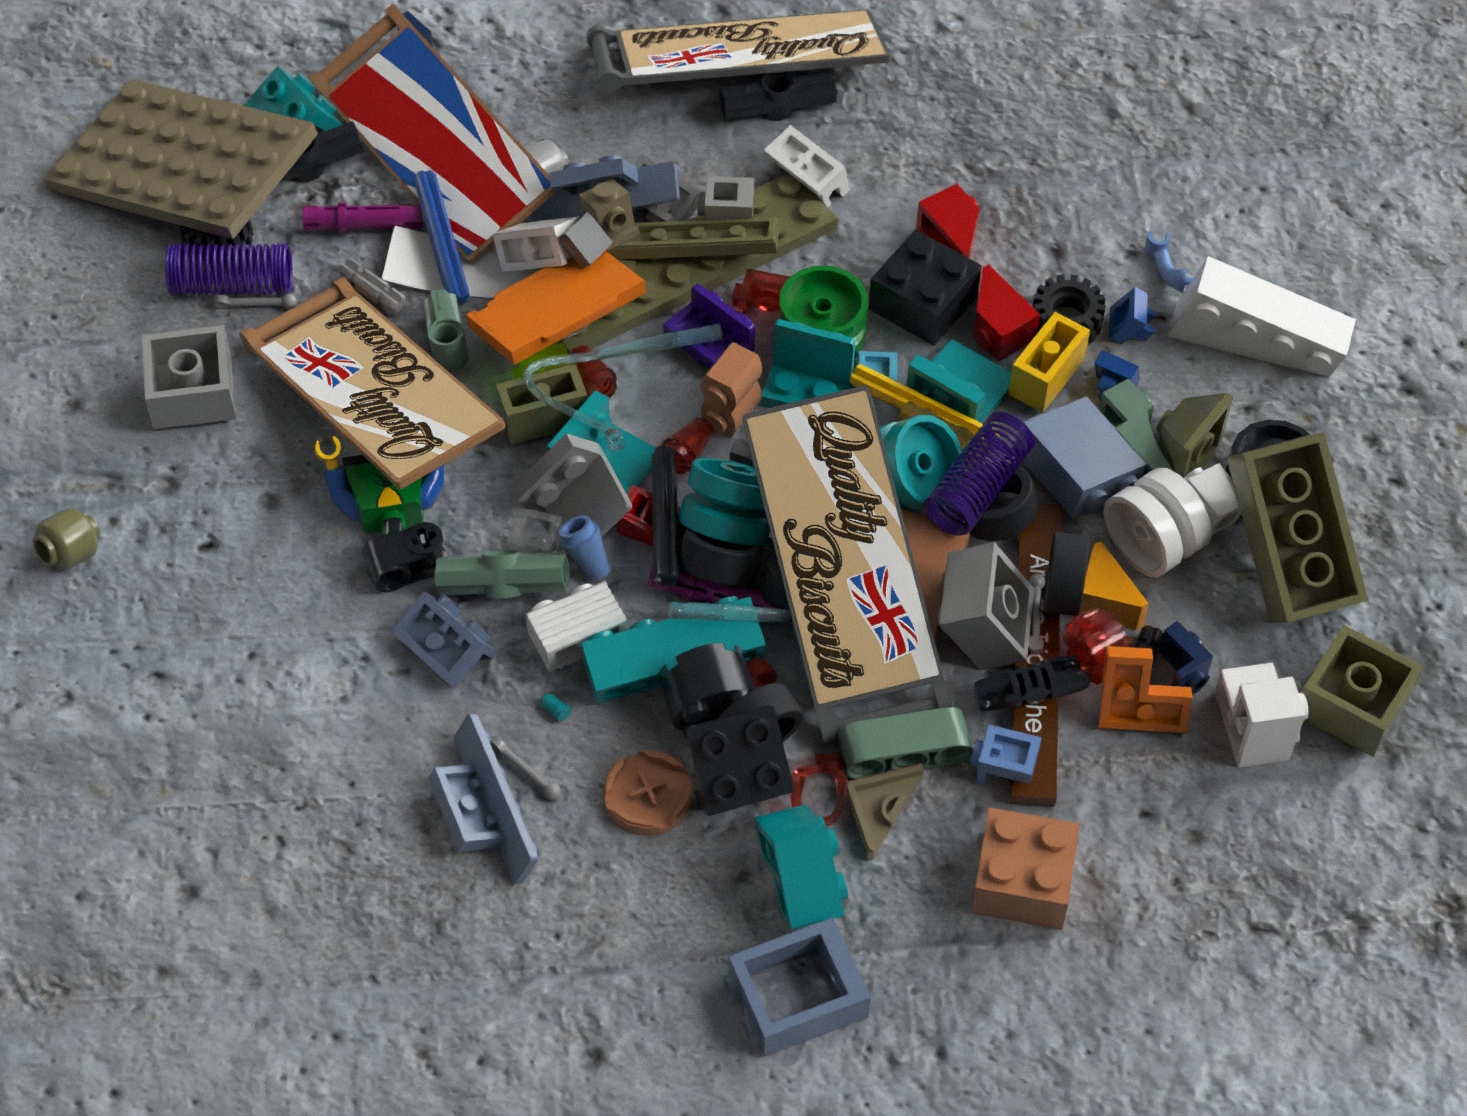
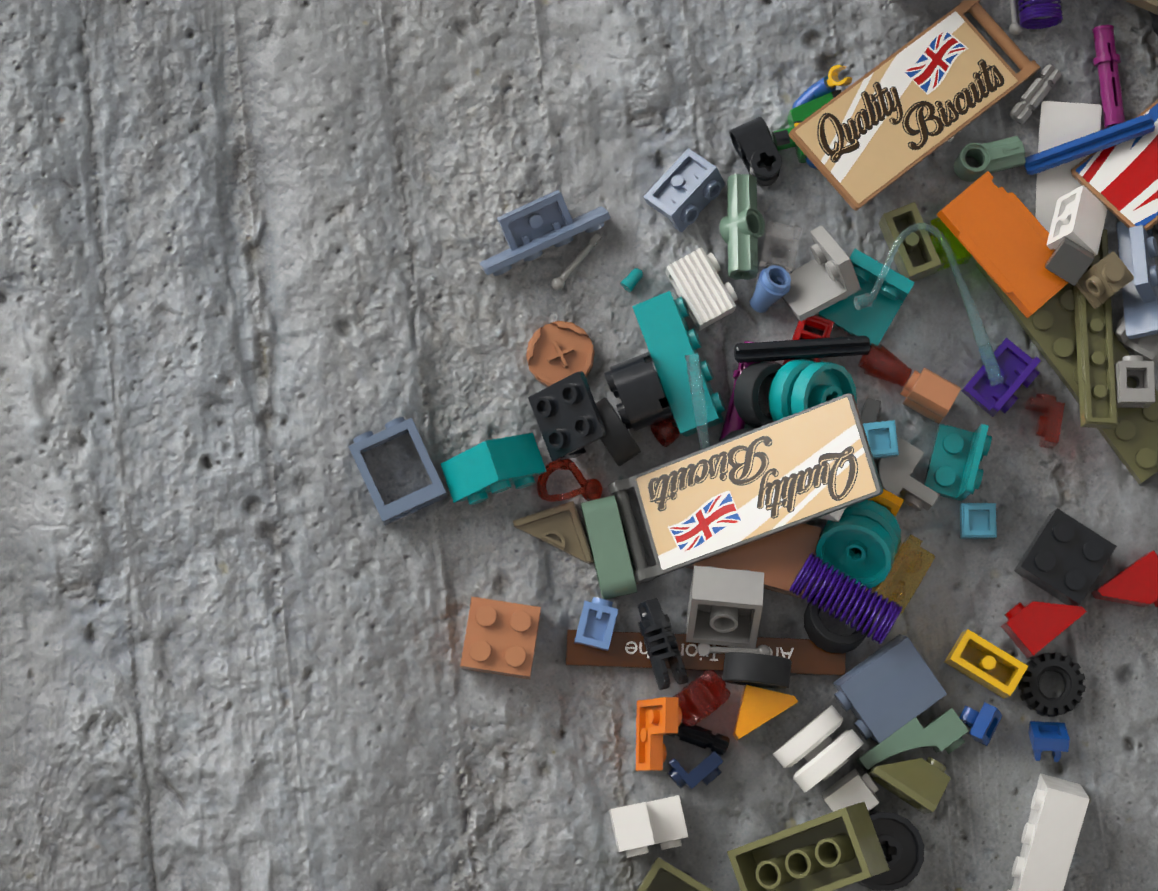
camera: 85 degrees right, 25 degrees up
clear red cone [569,346,617,398] -> none
green wheel [779,266,868,358] -> none
yellow axle [849,364,999,452] -> none
teal bracket [906,340,1011,423] -> none
medium blue piece [1144,231,1193,293] -> none

